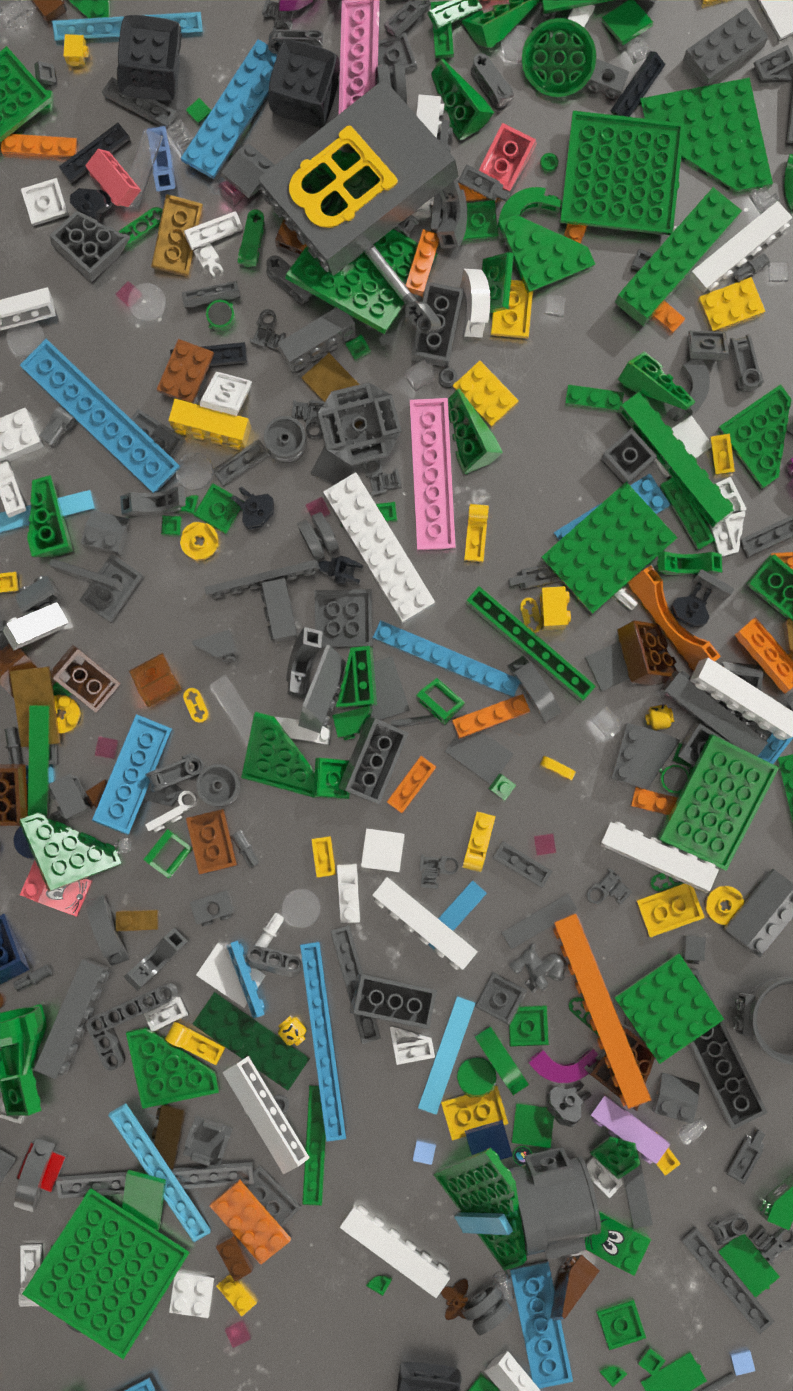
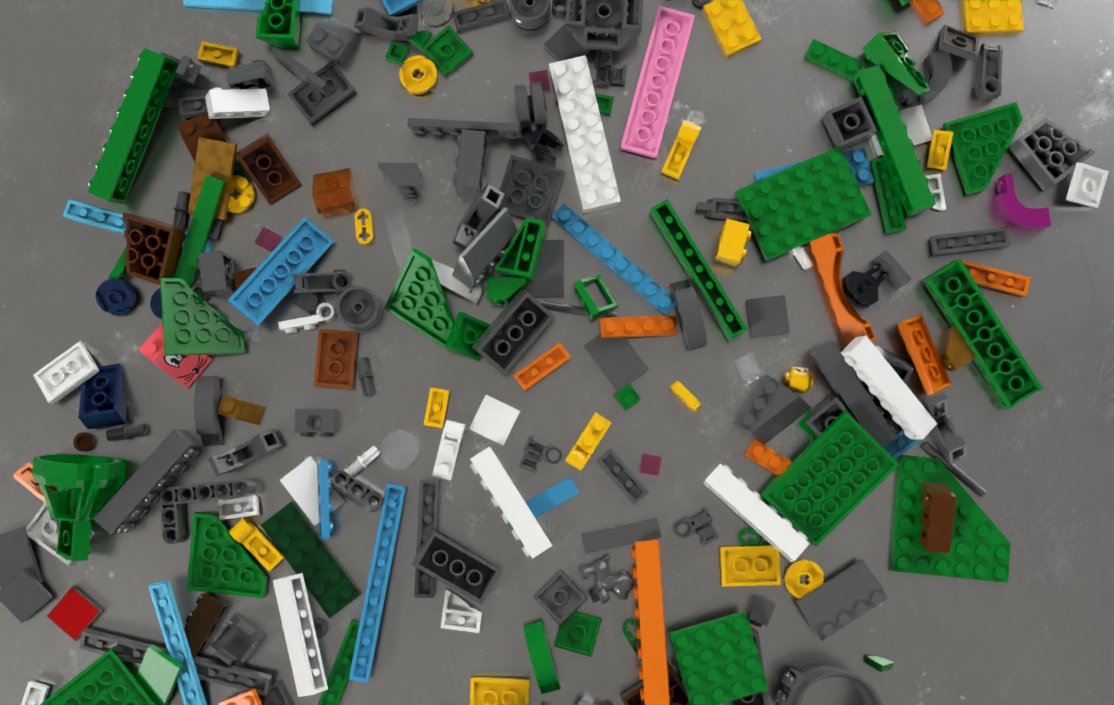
camera: 20 degrees right, 0 degrees up
dark grey arch [14,1138,55,1212] -> none
green tile [143,829,193,879] -> none
black hinge [231,486,274,530] -> none
yellow head [278,1016,307,1046] -> none
medium azure tile [418,996,475,1114] -> none
green wedge [448,389,503,474] -> none
green tile [457,1057,497,1097] -> none
yellow beam [520,598,542,634] -> none
magenta arch [527,1047,599,1083] -> none
reddish brown wedge [617,620,677,685] -> none
green arch [657,551,723,576] -> none
pearl dark grey piece [659,765,690,794] -> none
white wing [709,511,745,557] -> none

